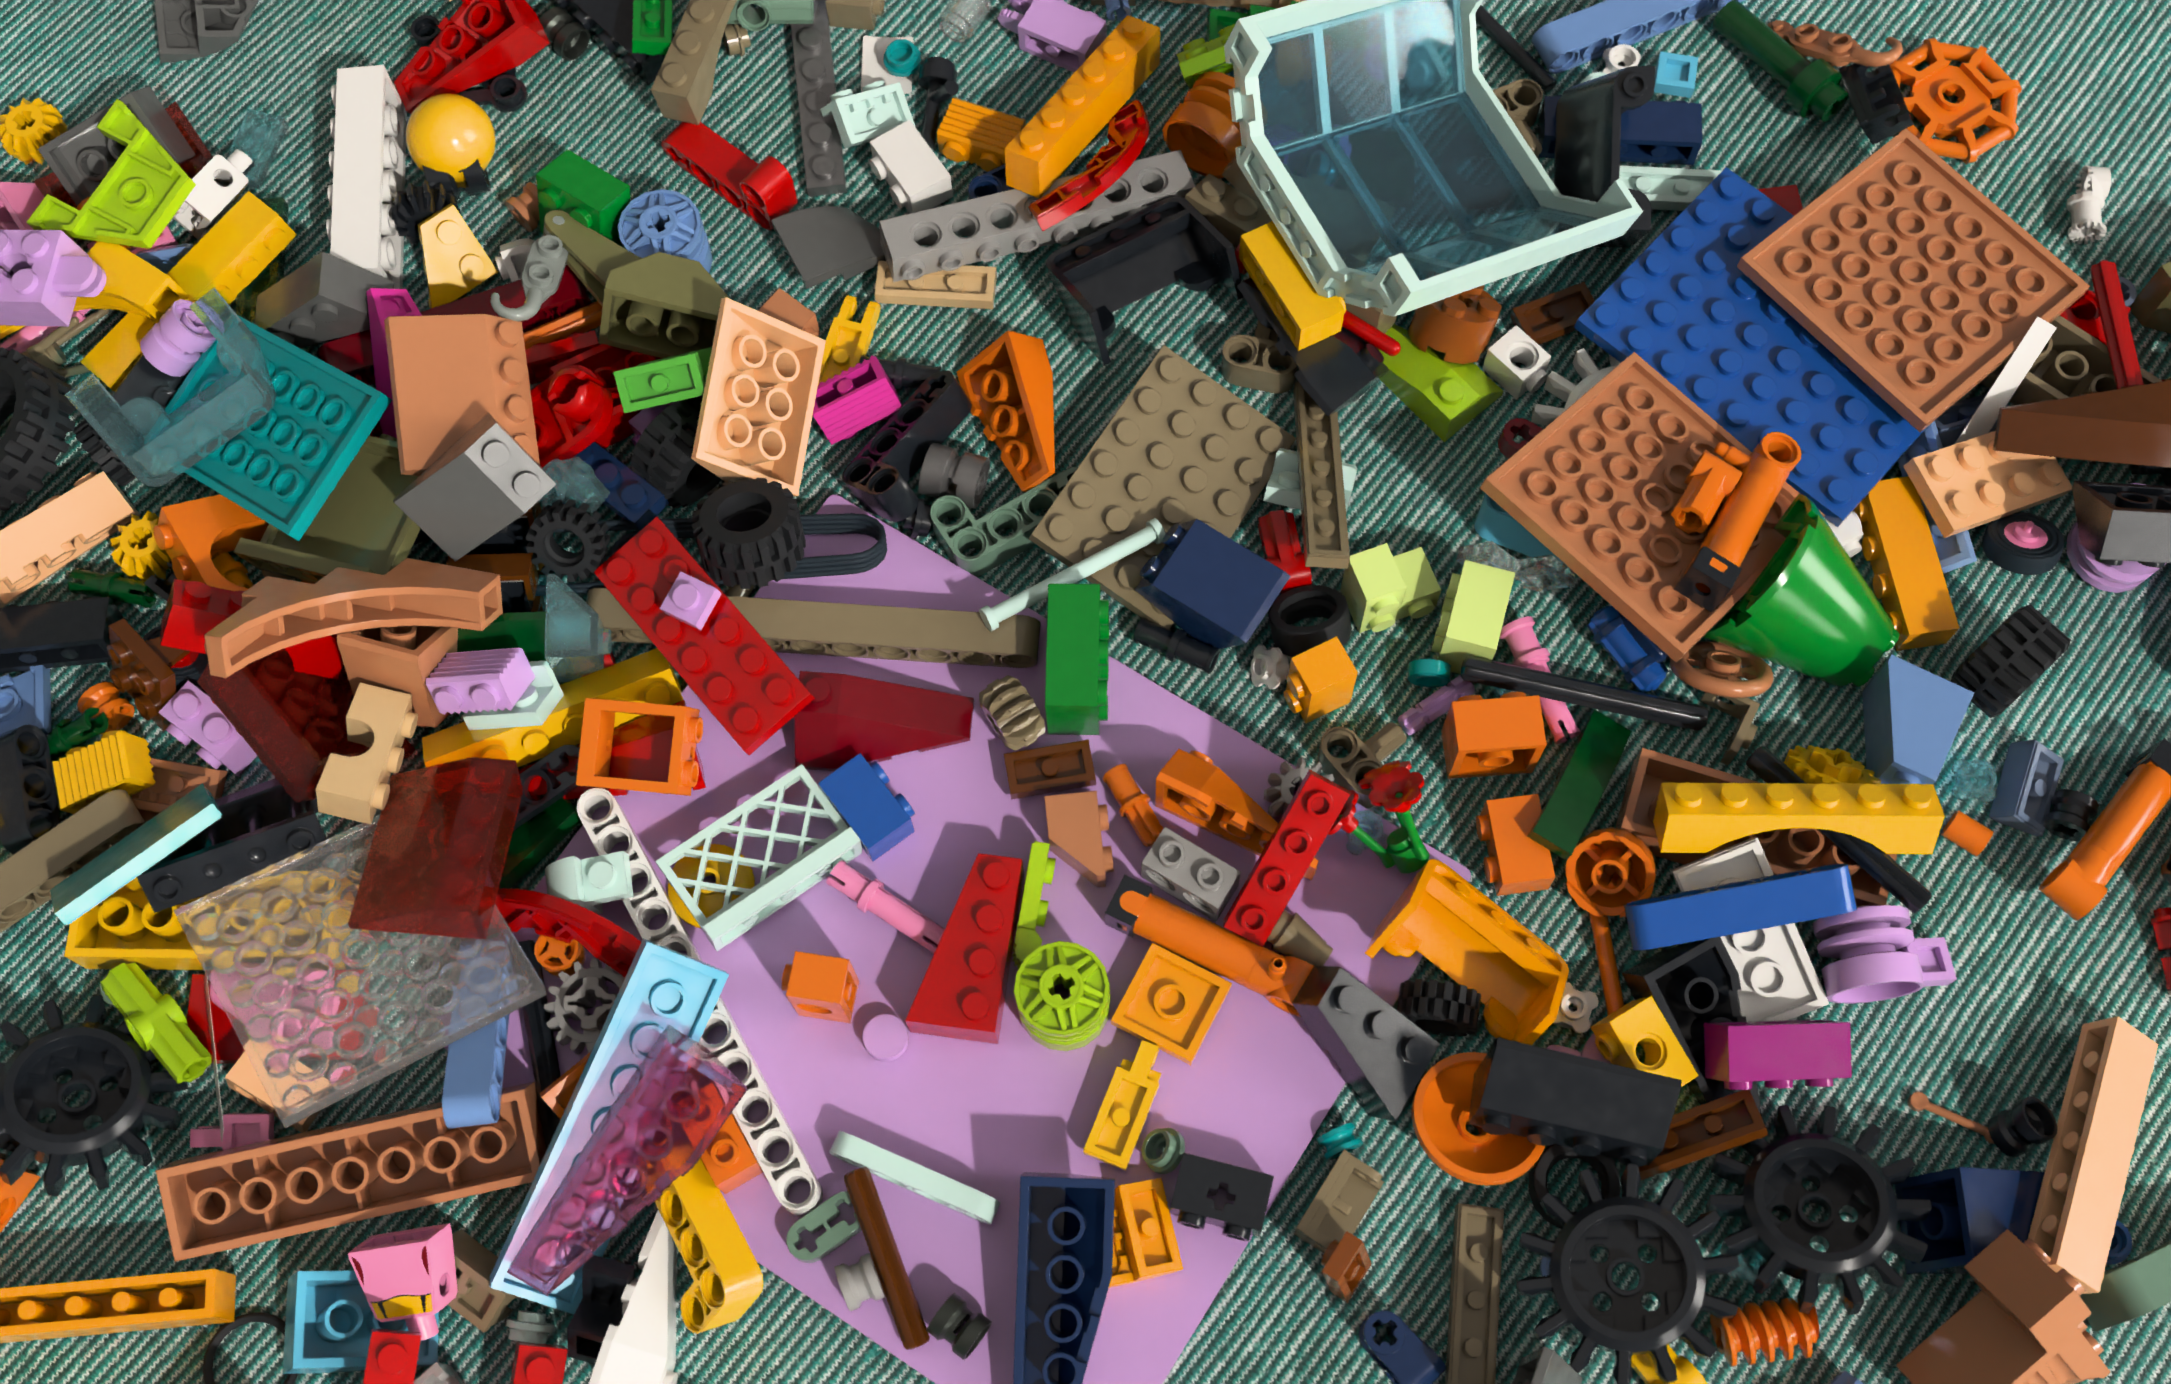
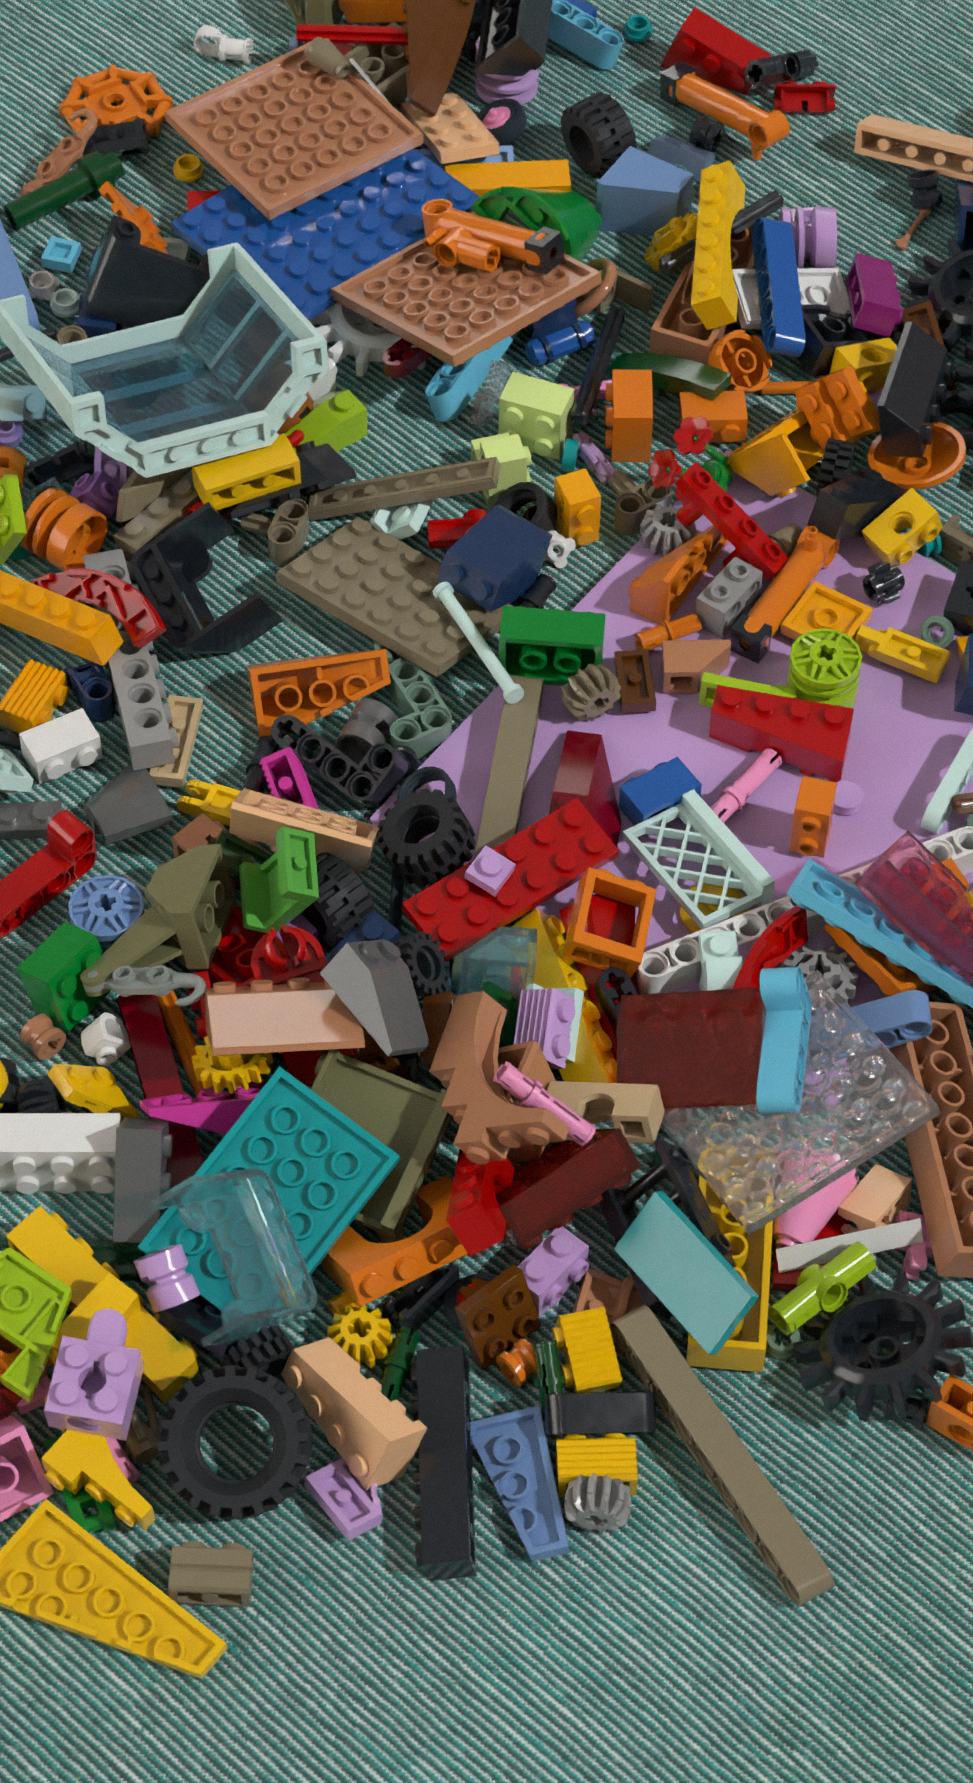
camera: 90 degrees left, 15 degrees down
none -> orange wing [98,181,168,254]
none -> dark tan cone [305,37,351,79]
none -> bright pink pin [493,1062,596,1146]
none -> medium azure beam [756,967,812,1115]
none -> orange plate [794,365,879,450]
none -> yellow brick [862,488,943,567]
none -> black gear [863,561,905,604]

